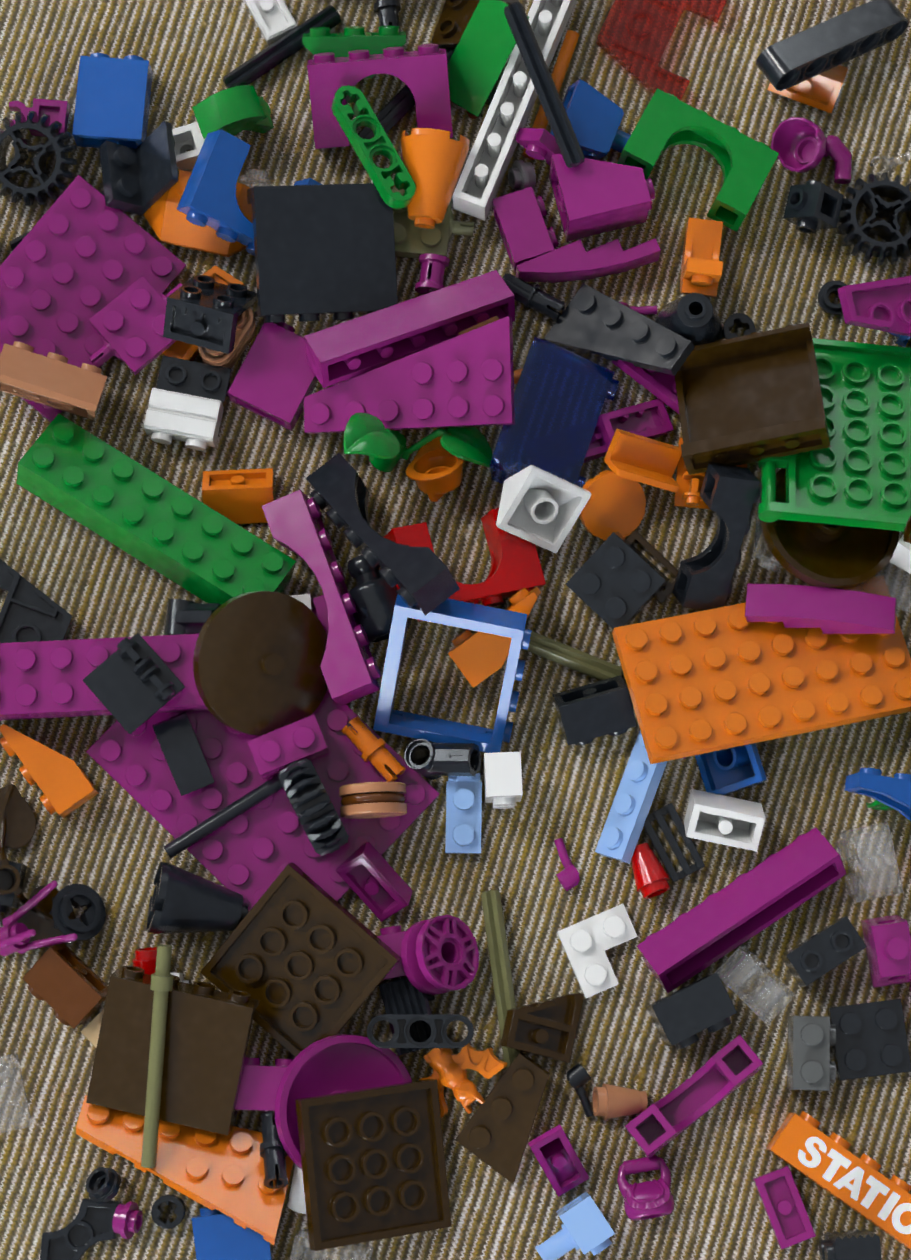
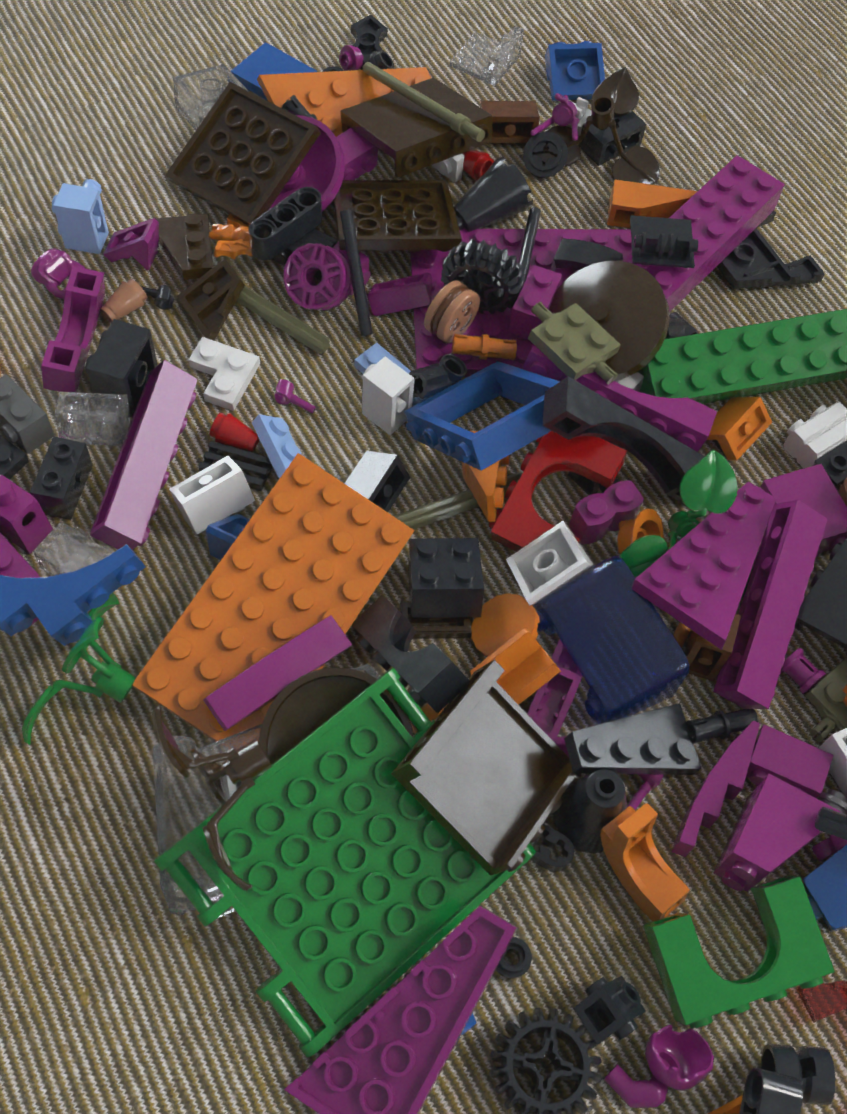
camera: 130 degrees right, 20 degrees down
none -> black bar [340,209,373,336]
none -> olive plate [528,302,621,385]
none -> magenta brick [568,480,644,544]
none -> black wheel [761,1044,836,1105]

